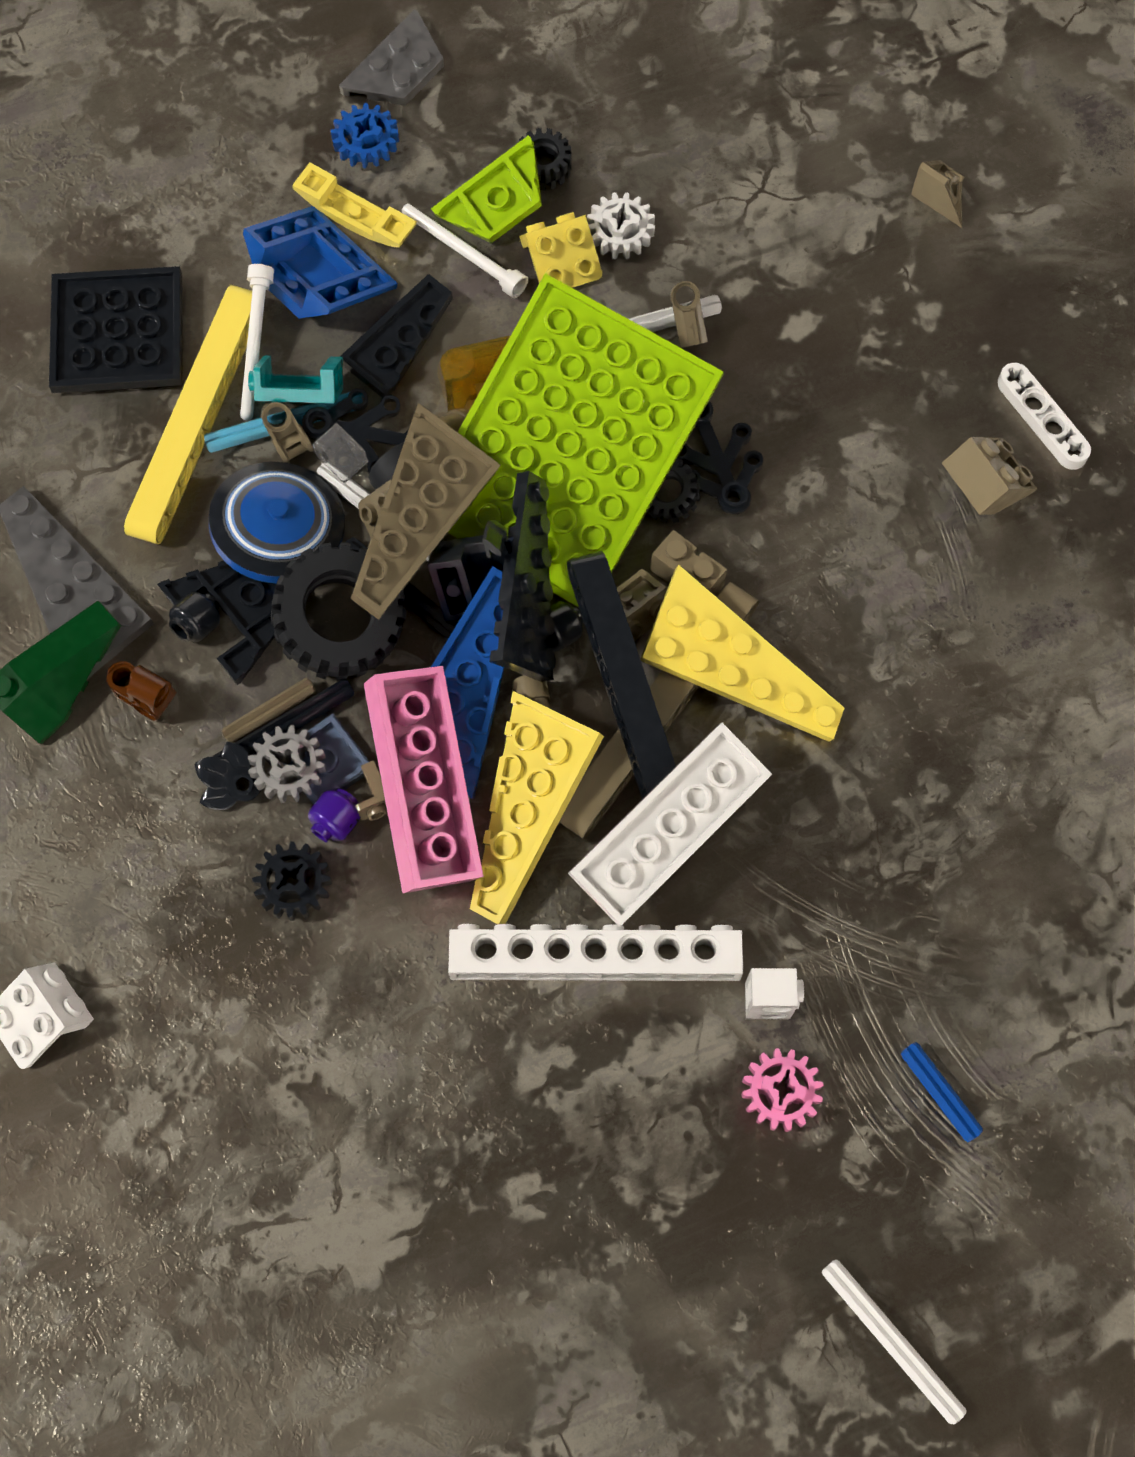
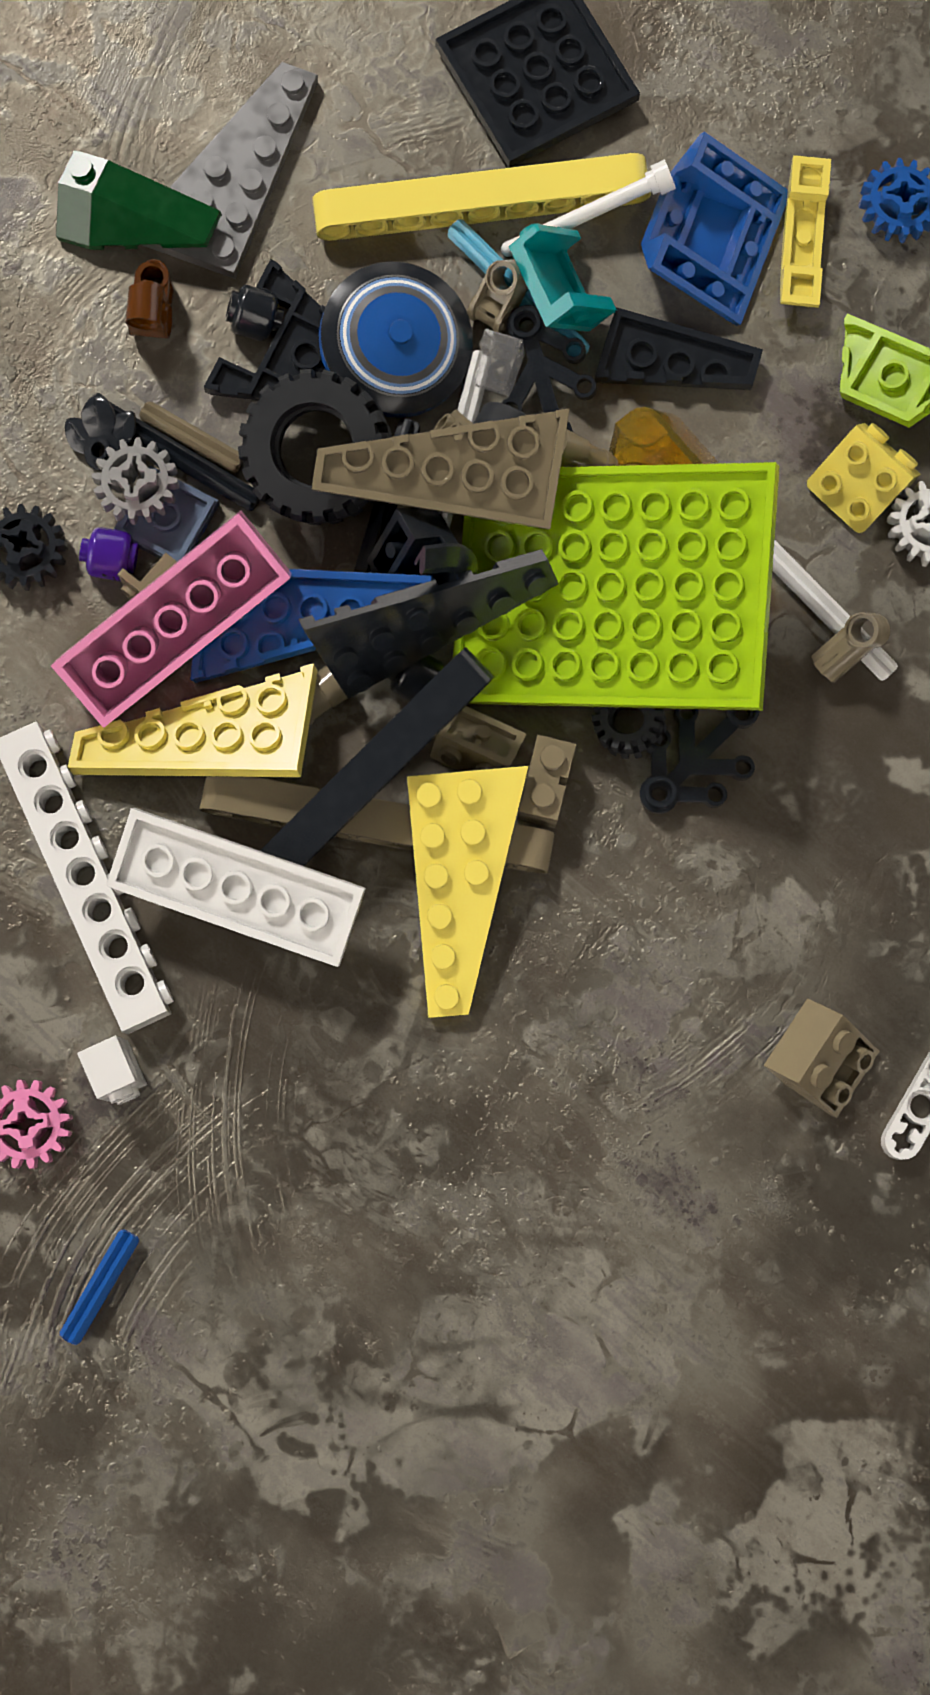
camera: 60 degrees right, 10 degrees up
white piece [402,204,528,299] -> none

